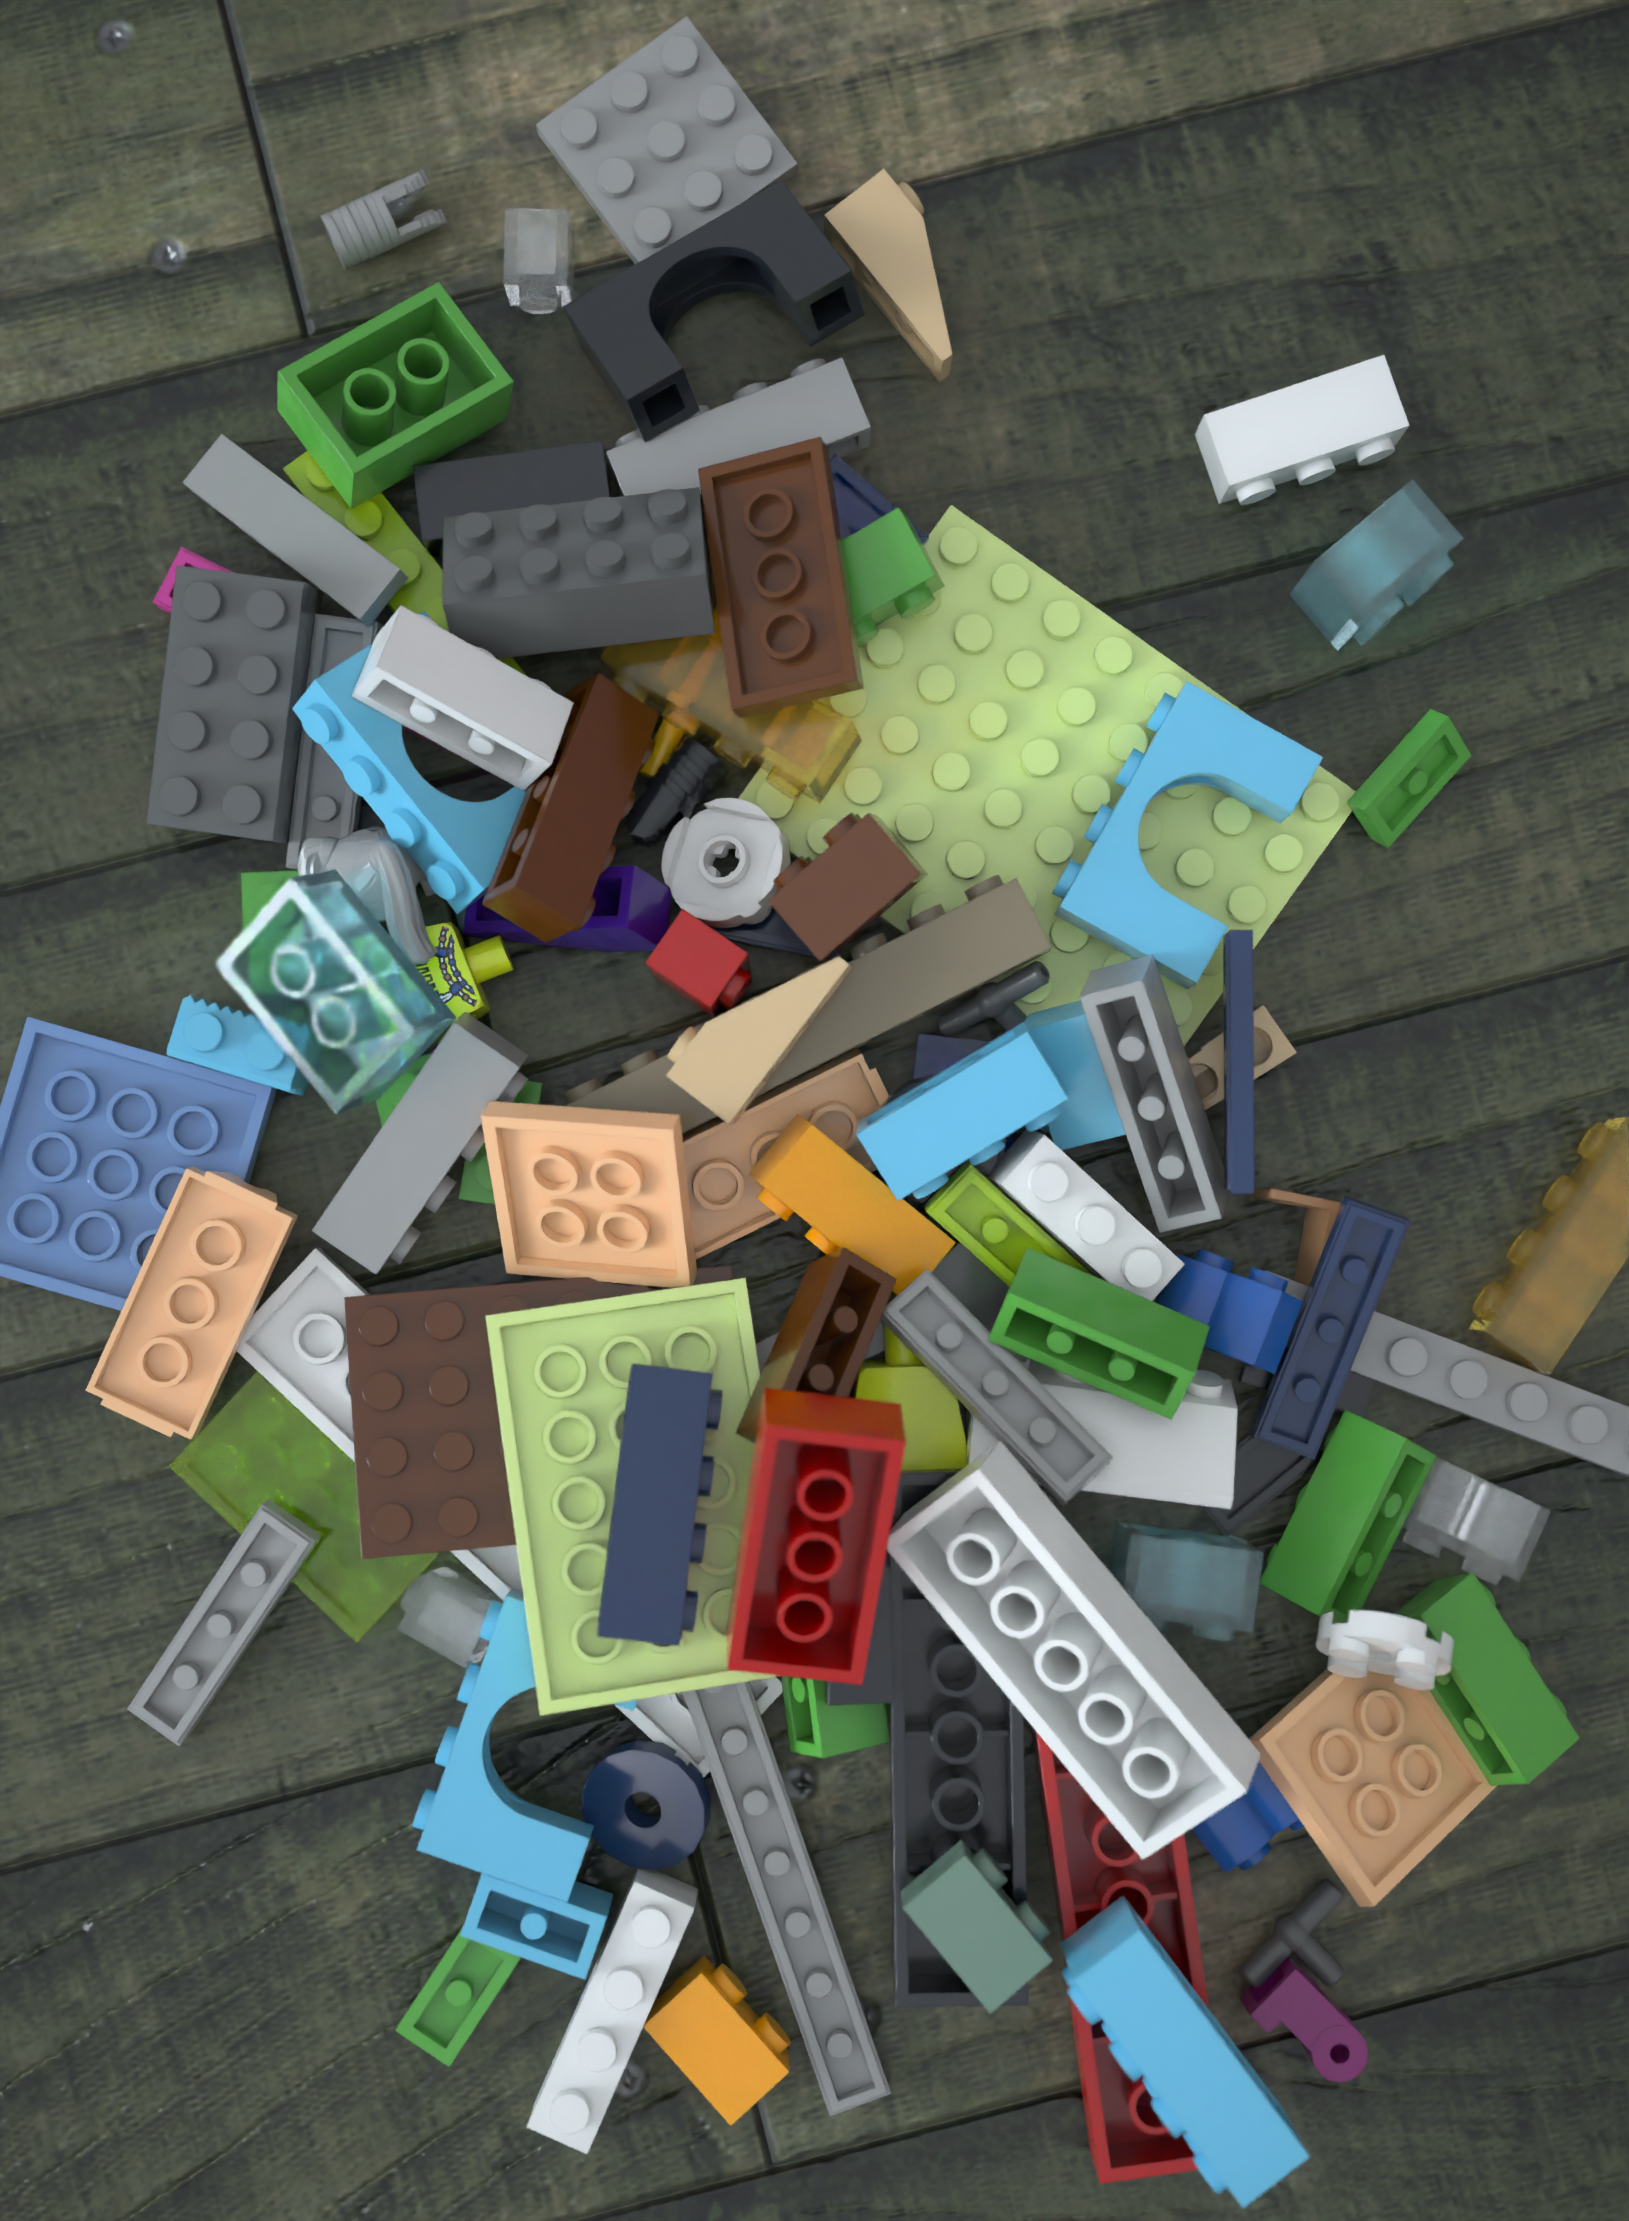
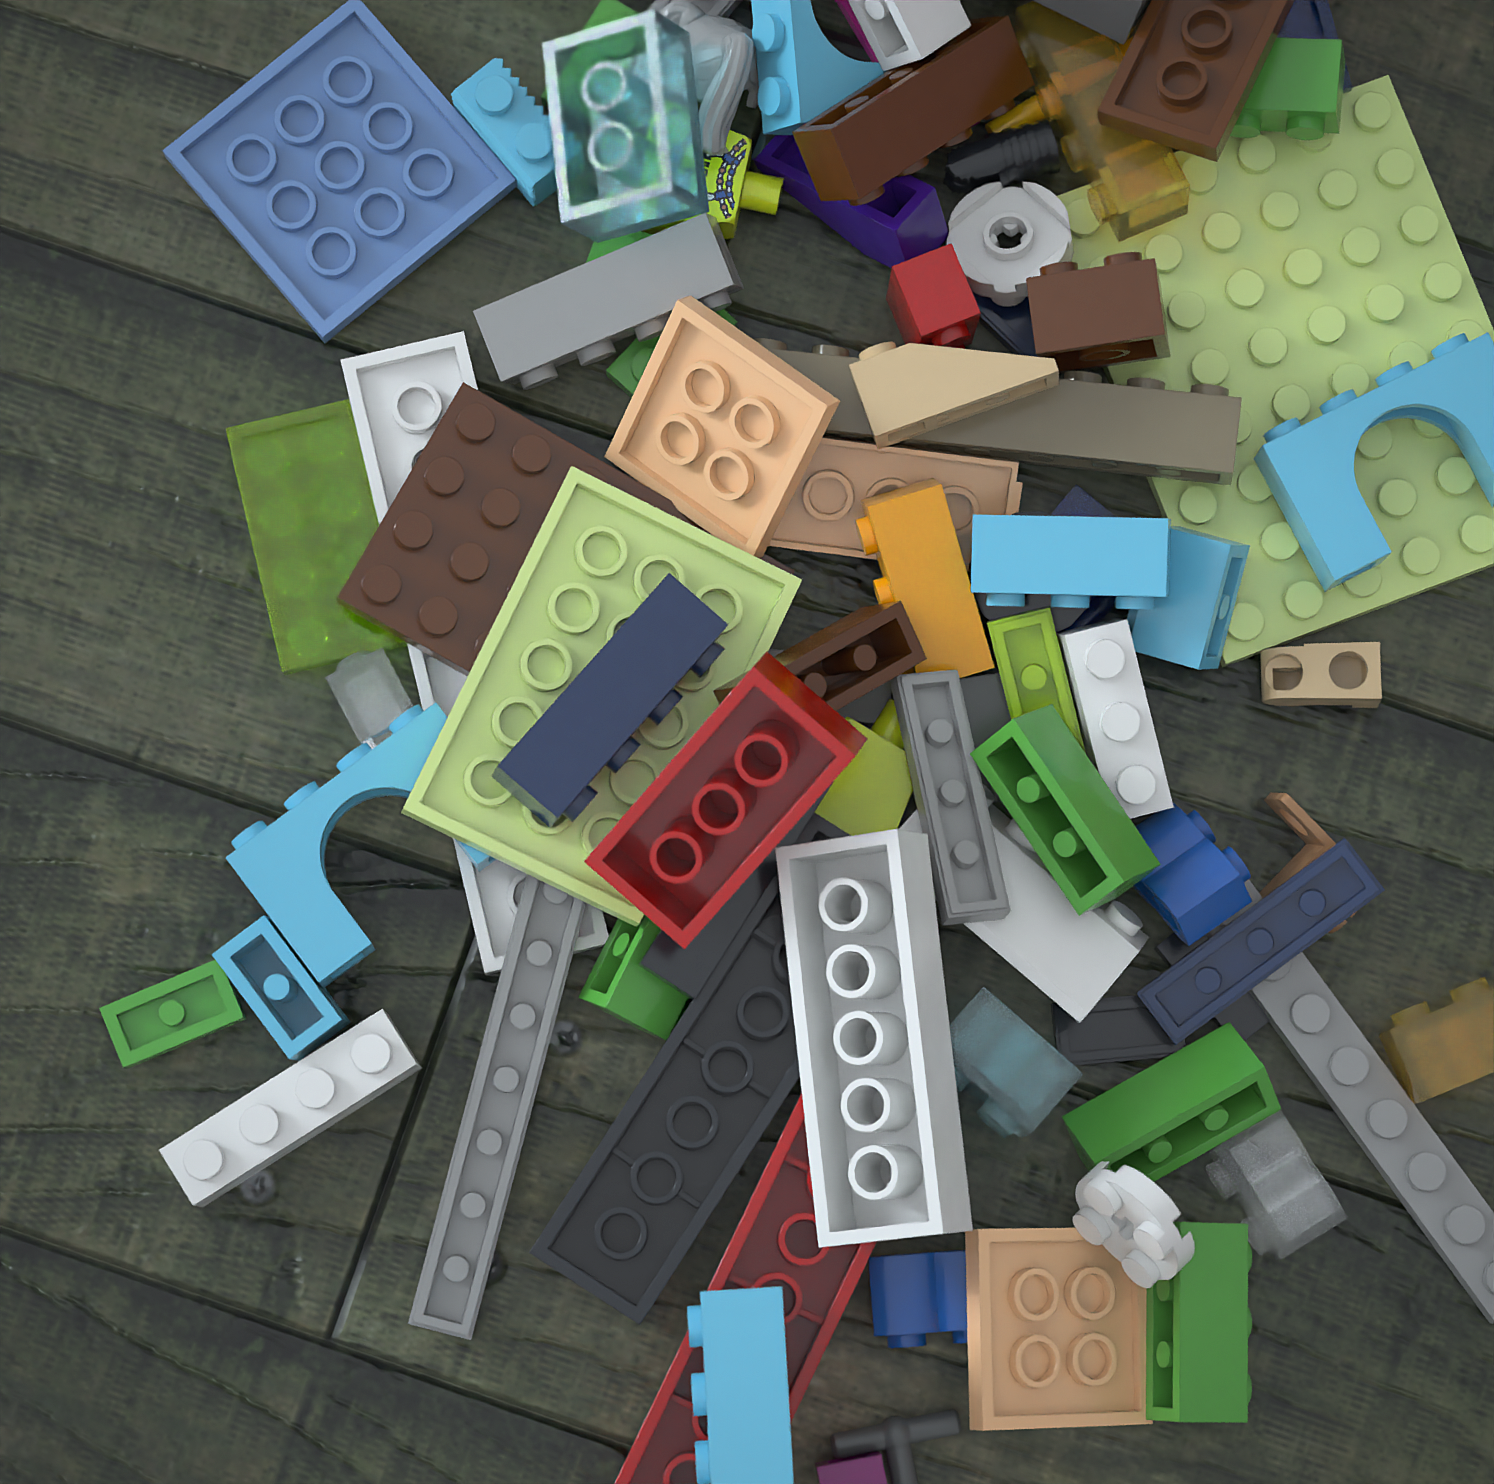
camera: 30 degrees right, 5 degrees down
light nougat brick [86,1166,298,1440] -> none
light grey tile [127,1499,322,1746] -> none
dark blue tile [582,1740,711,1870] -> none
light orange brick [643,1956,791,2126] -> none
sand green brick [900,1840,1053,2014] -> none
dark grey piece [937,961,1050,1038] -> none
light grey brick [1079,954,1229,1233] -> none
dark blue tile [1223,930,1254,1194] -> none

